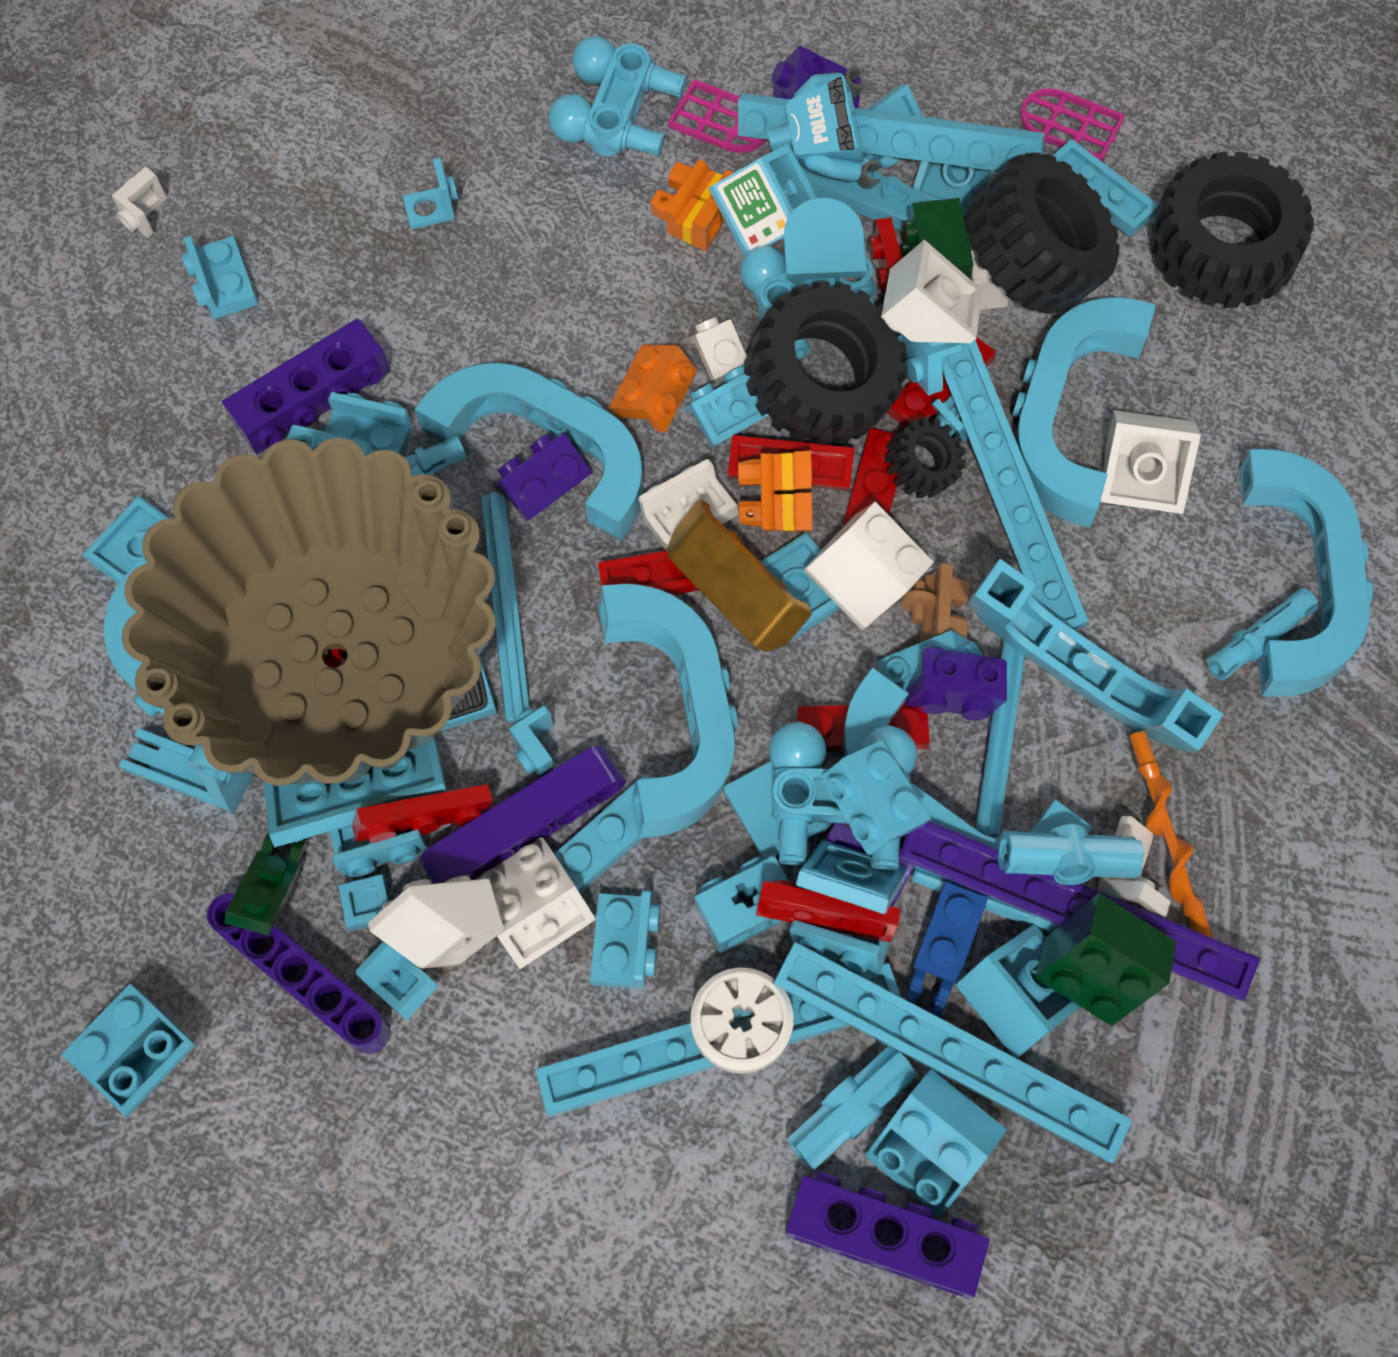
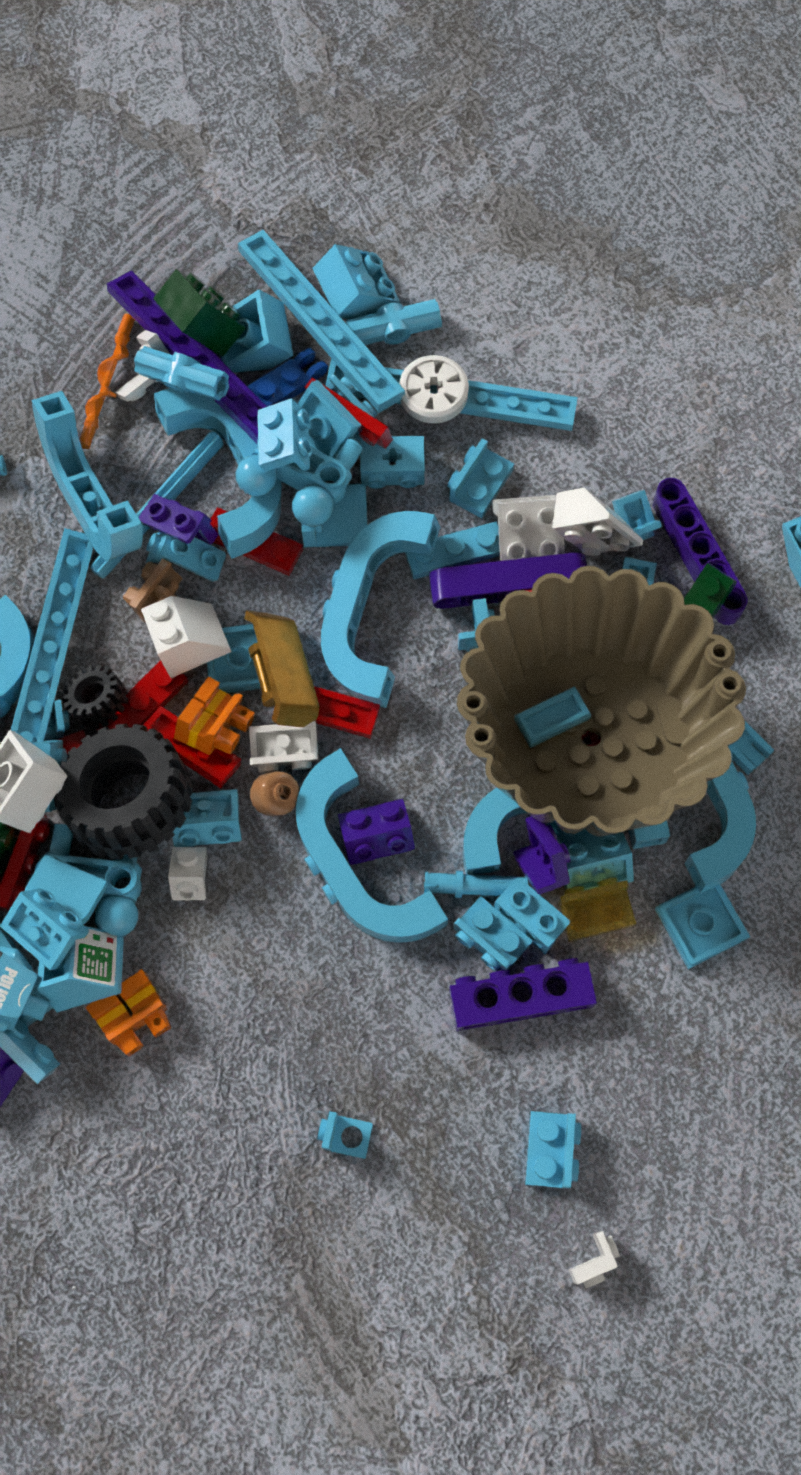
camera: 155 degrees left, 5 degrees up
medium azure axle [481,492,530,724] -> none
medium azure piece [548,36,687,158] -> none
orange bracket [608,345,697,433] -> none
dark pink window [668,79,767,153] -> none
dark purple brick [785,1171,990,1300] -> none
none -> medium azure bracket [0,888,89,970]
none -> medium nougat head [250,771,300,816]
none -> medium azure tile [514,686,591,748]

